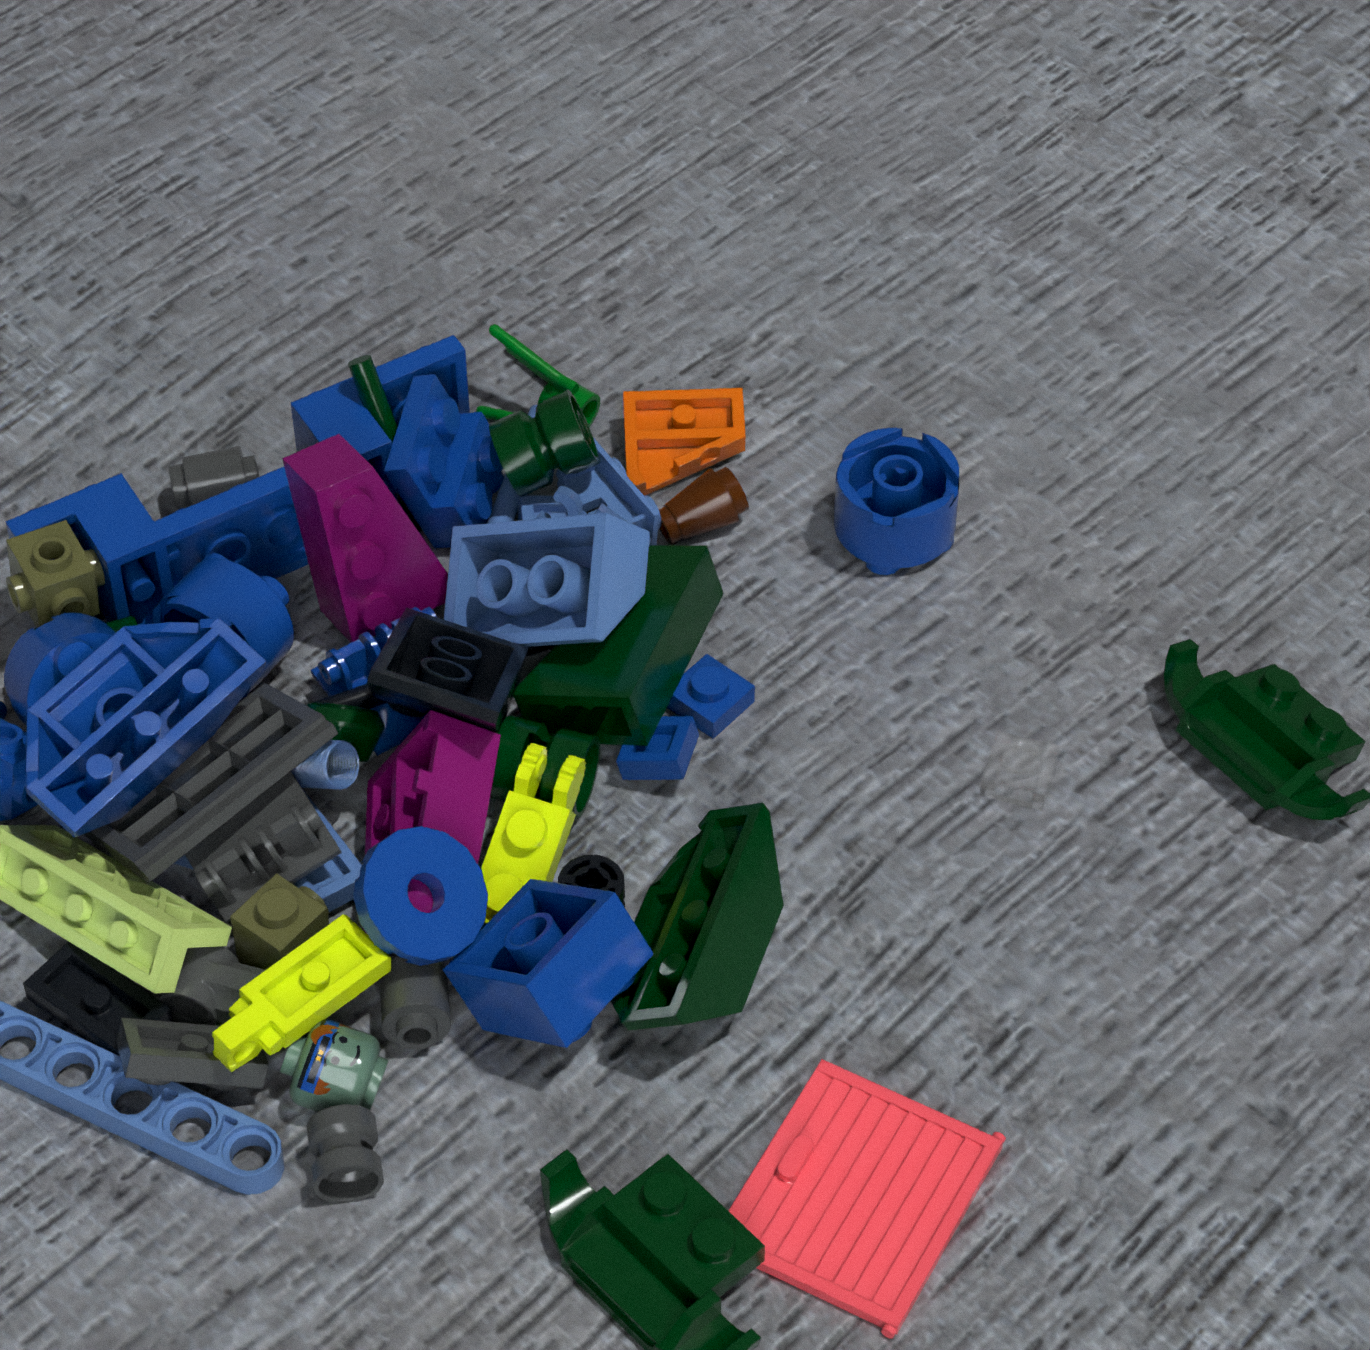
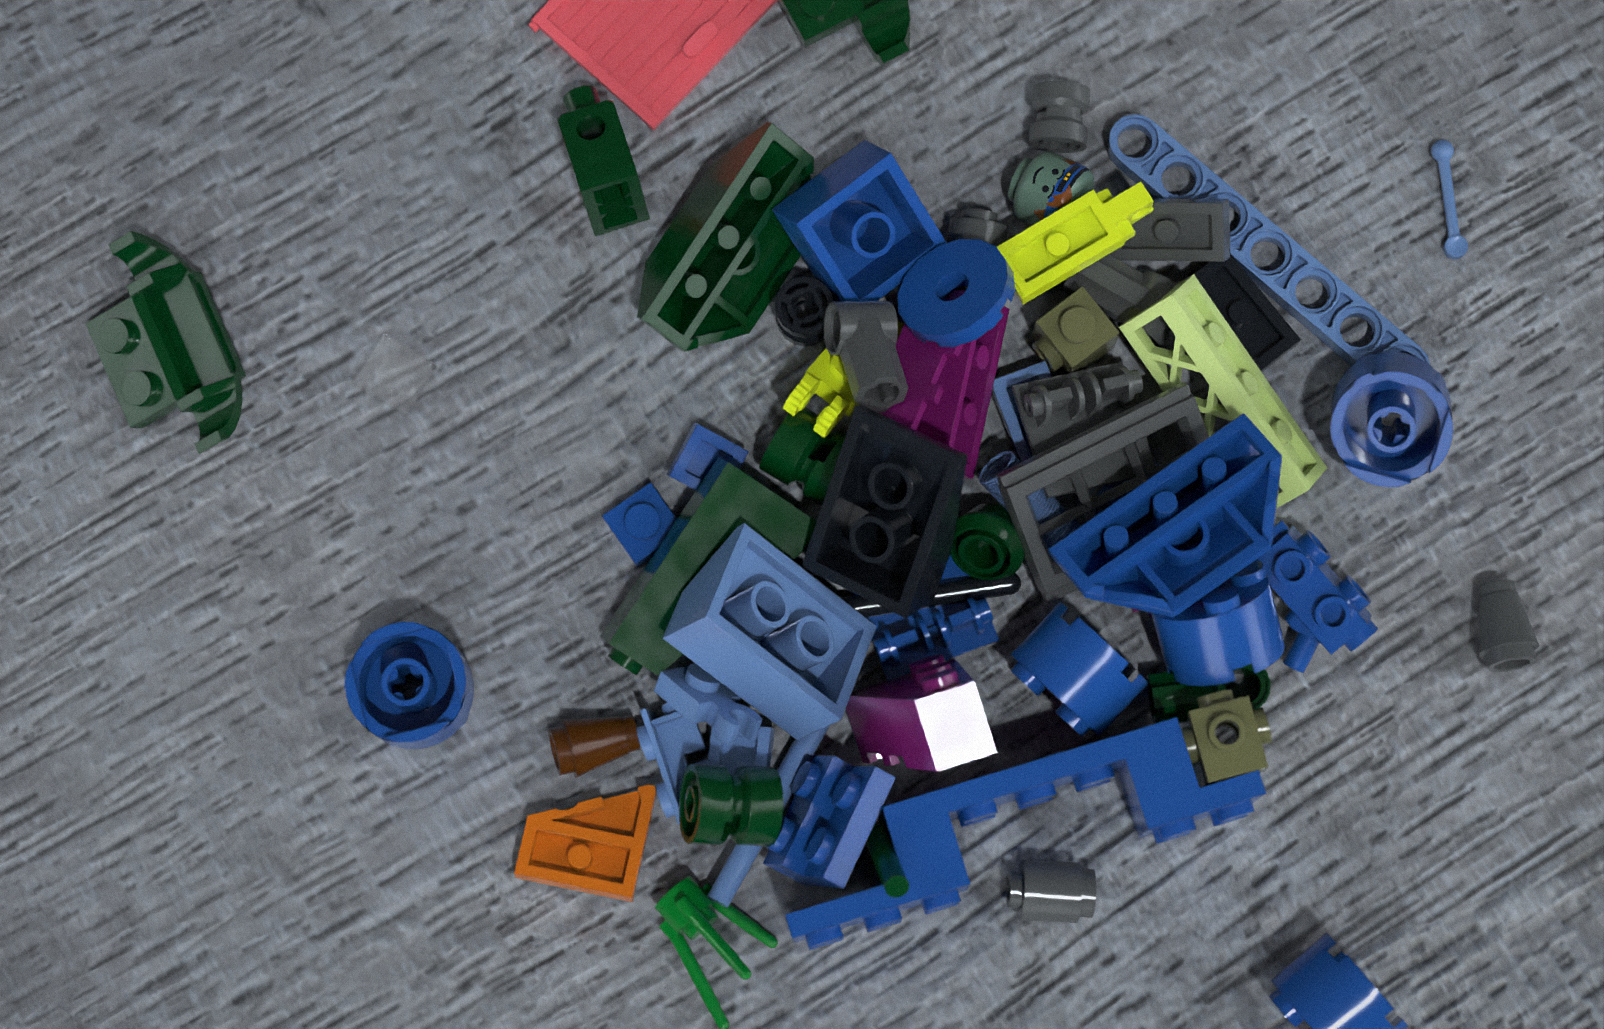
camera: 160 degrees left, 30 degrees up
none -> dark green torso [557,85,650,237]
none -> dark grey piece [824,301,909,413]

